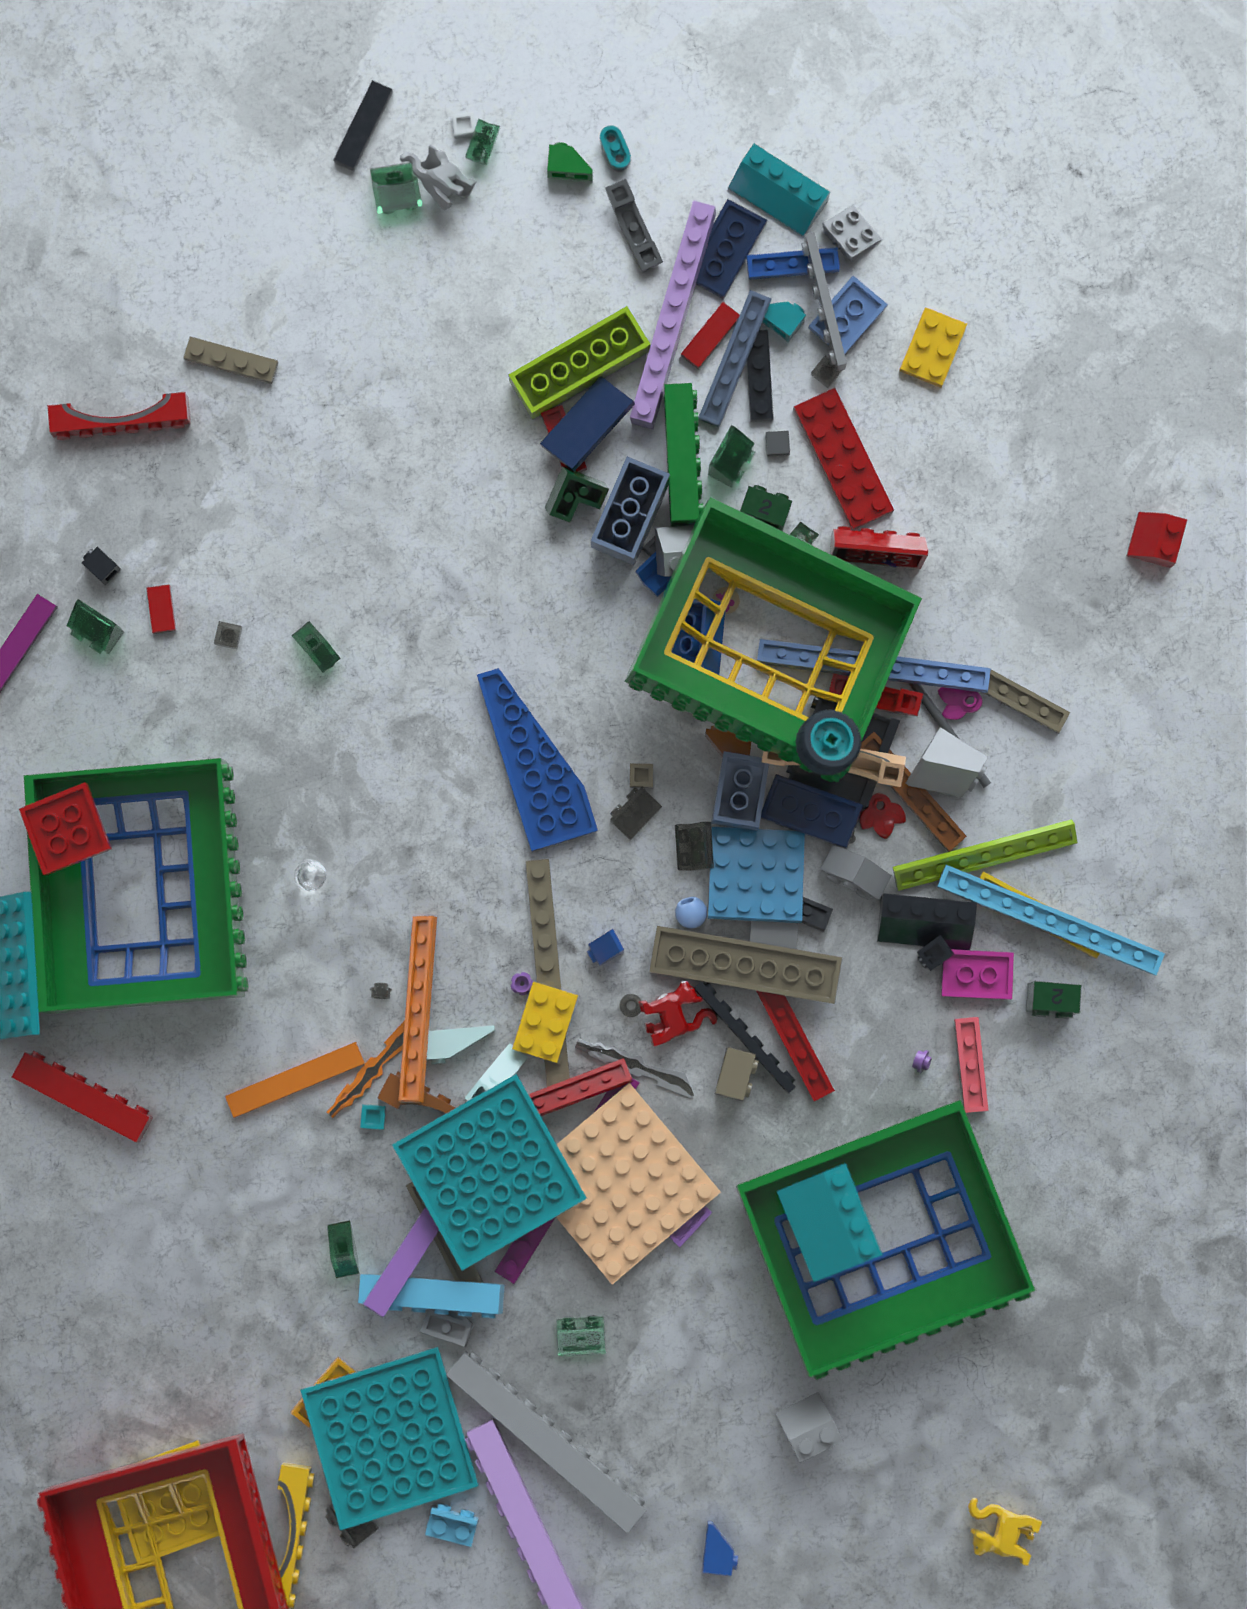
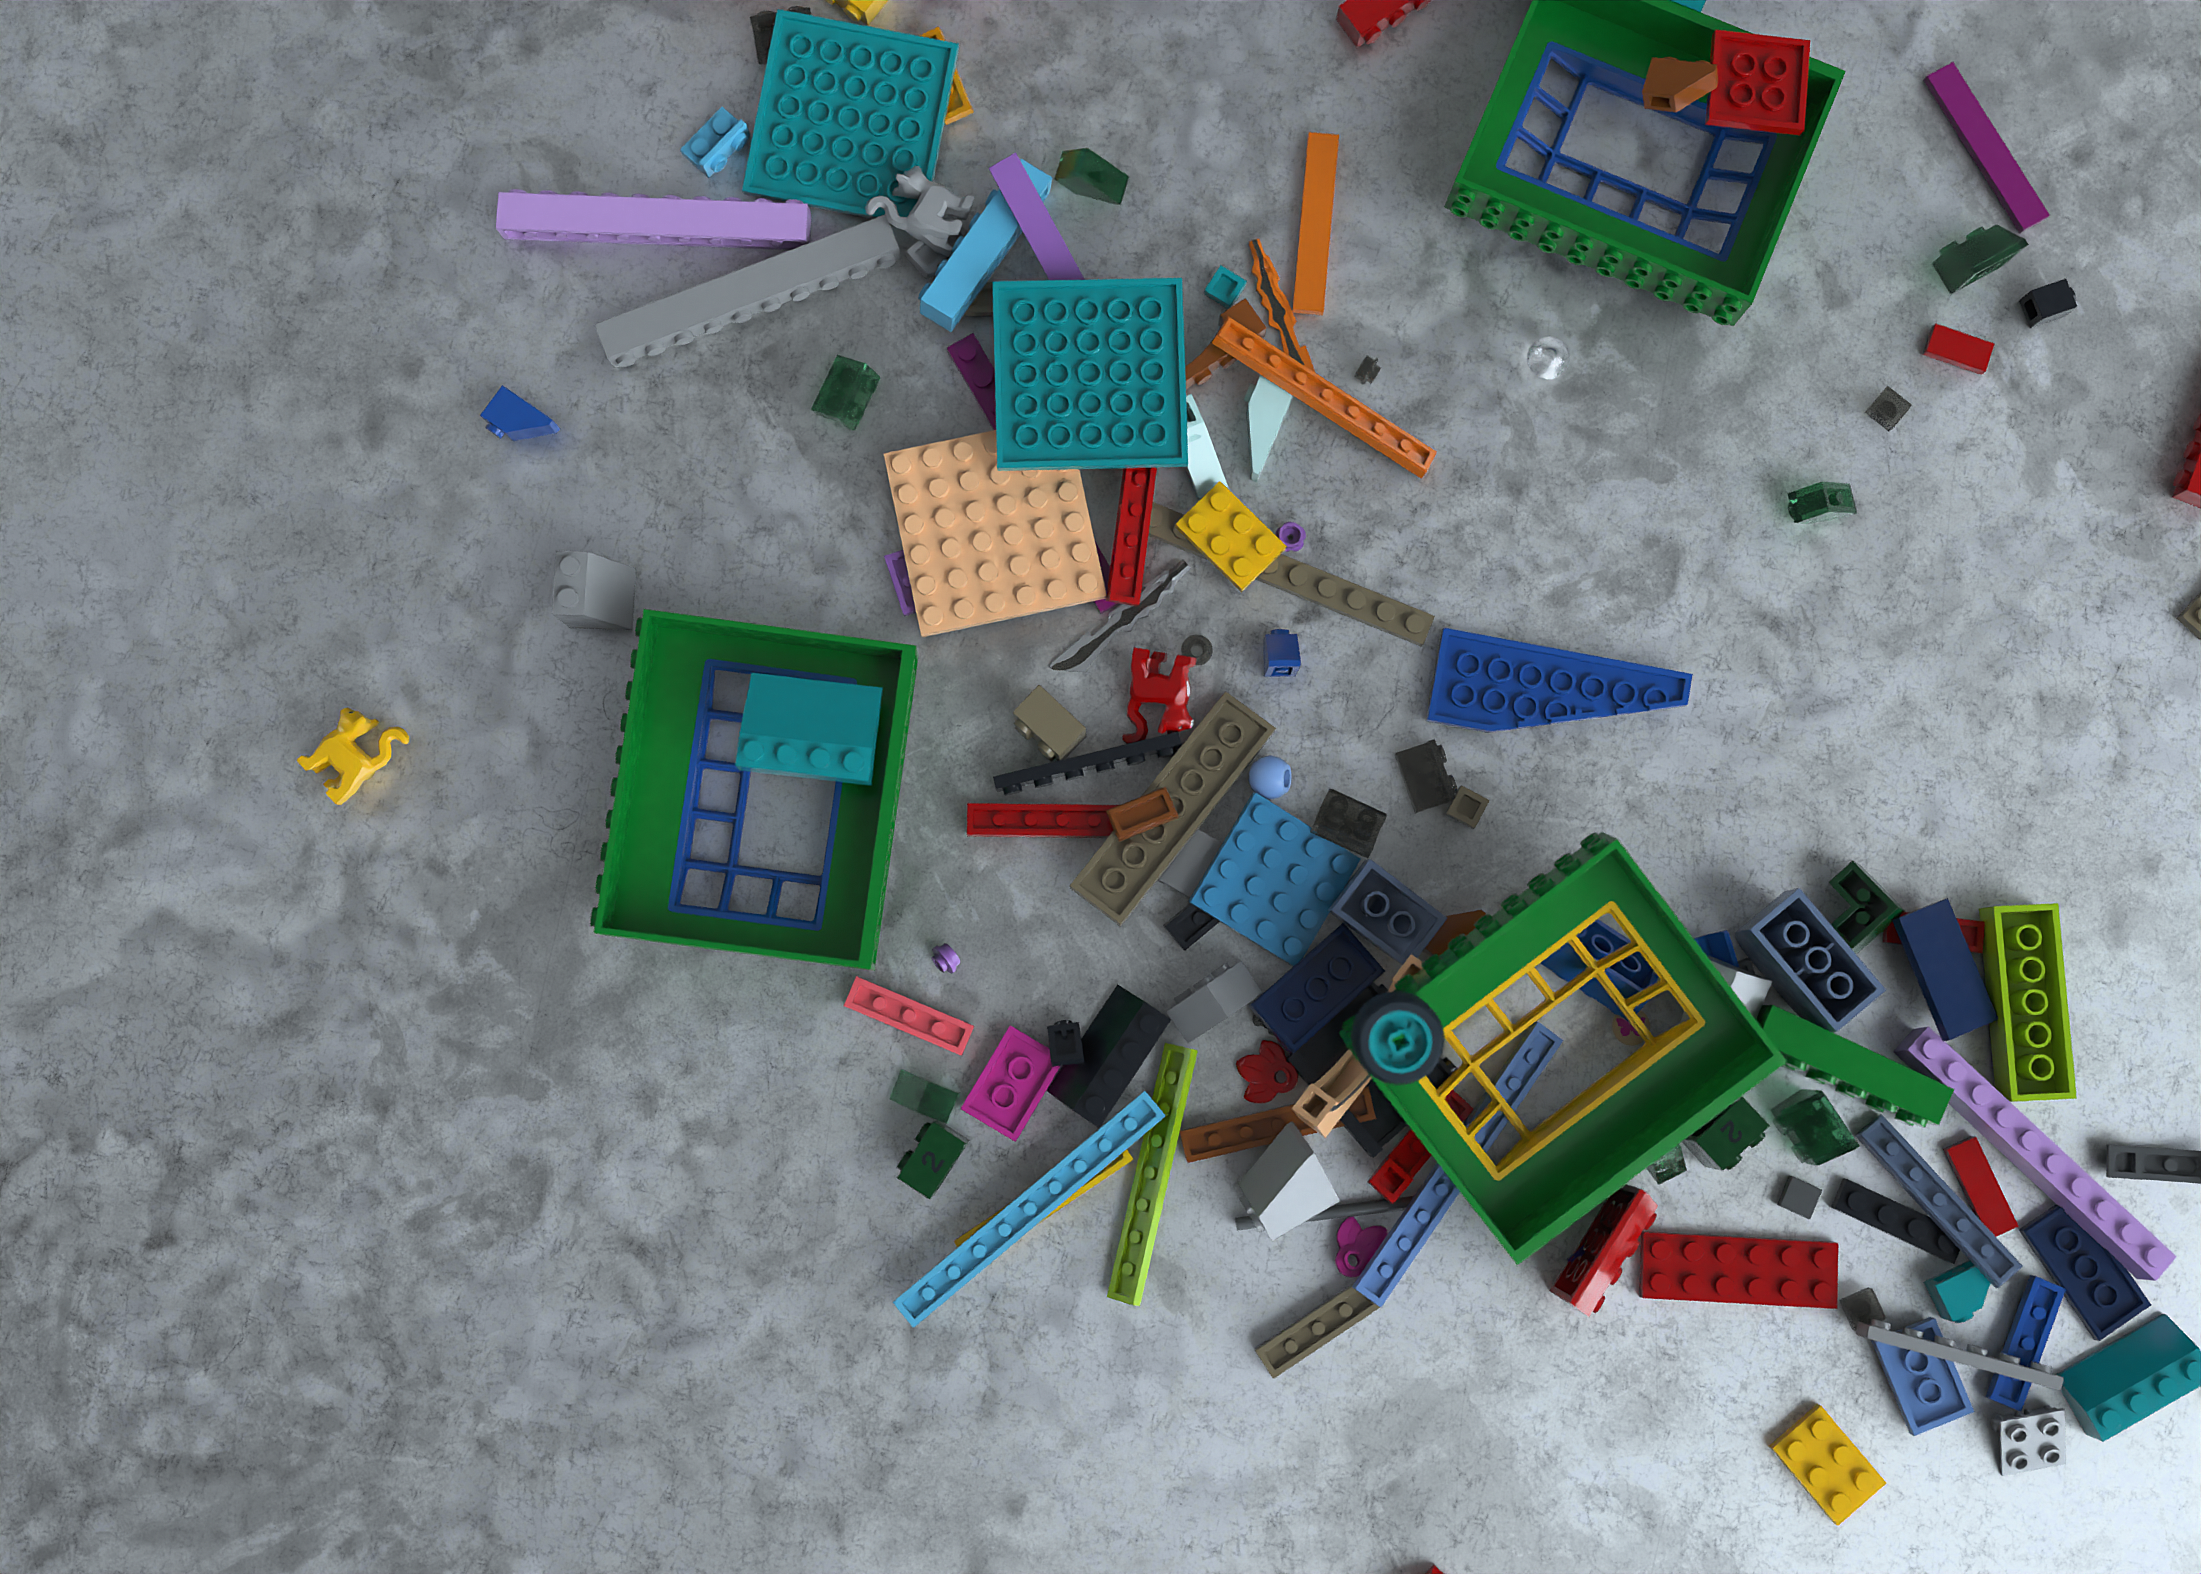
camera: 120 degrees right, 0 degrees up
none -> light grey animal [865,166,974,257]
none -> clear green slope [889,1069,961,1124]
none -> dark orange tile [1106,787,1178,842]
none -> dark orange slope [1642,57,1718,112]

